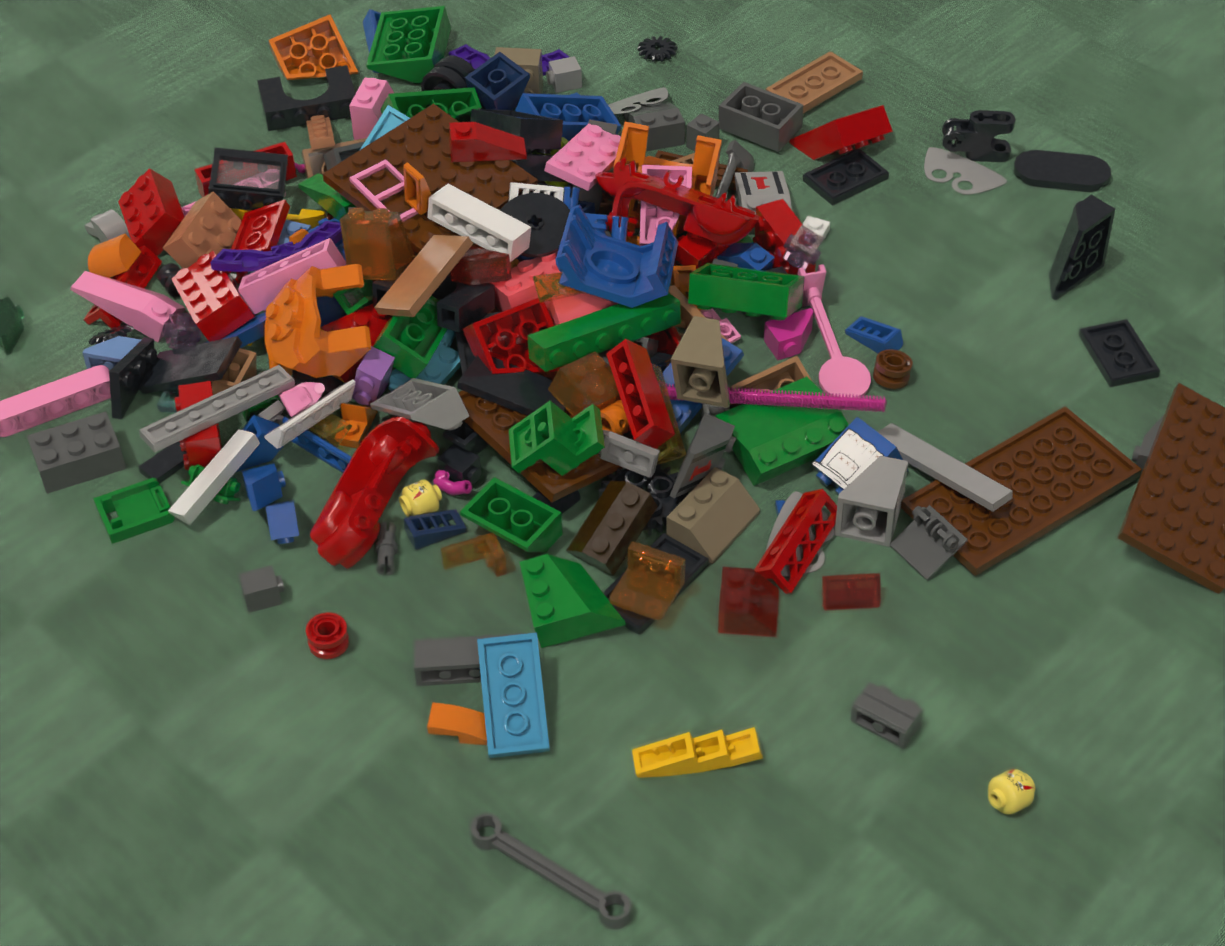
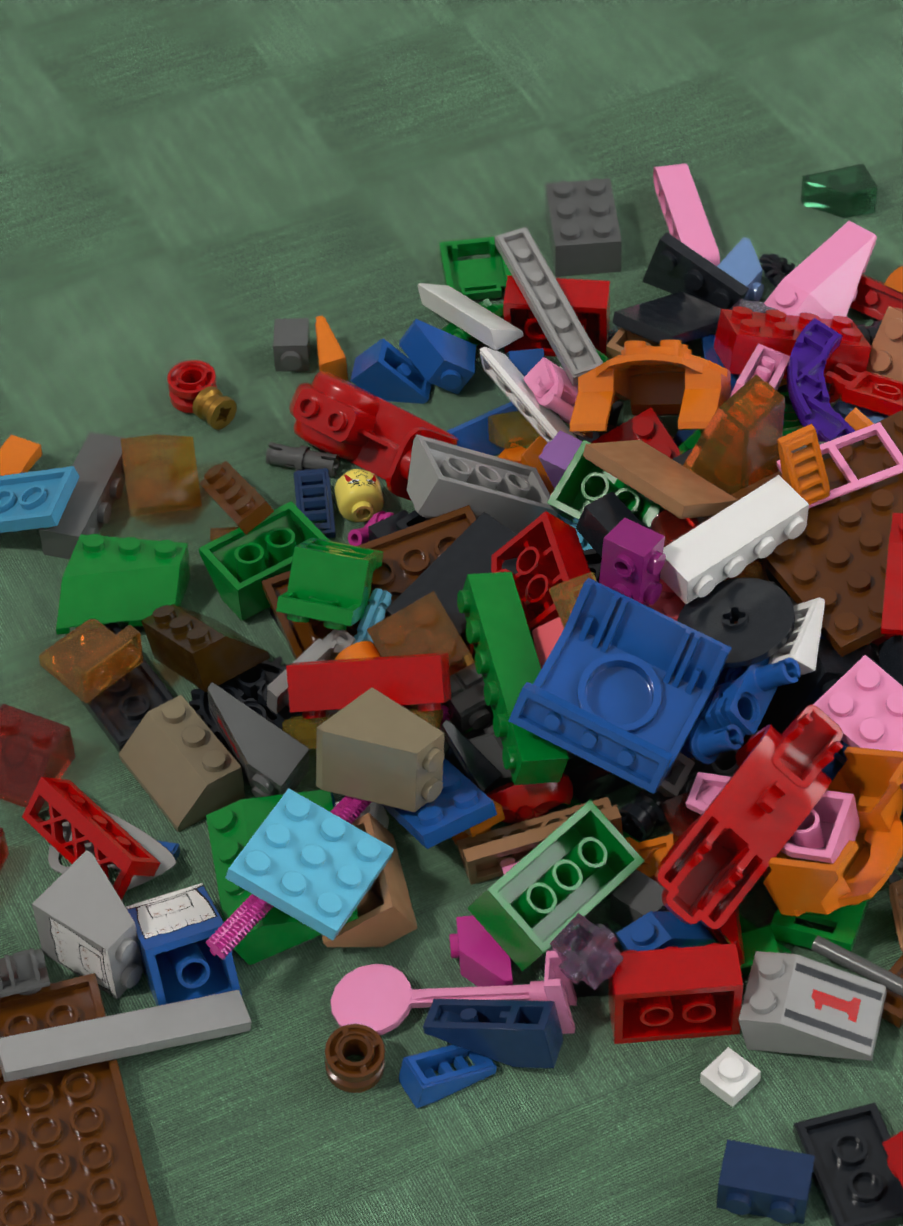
camera: 110 degrees right, 0 degrees up
none -> clear orange slope [120,434,202,516]
none -> pearl gold wheel [193,386,237,430]
none -> reddish brown plate [199,461,274,535]
none -> medium azure plate [226,788,394,940]
none -> orange slope [315,315,348,381]
none -> dark blue slope [423,999,564,1068]
none -> magenta brick [599,518,666,606]
none -> dark blue brick [716,1139,815,1224]

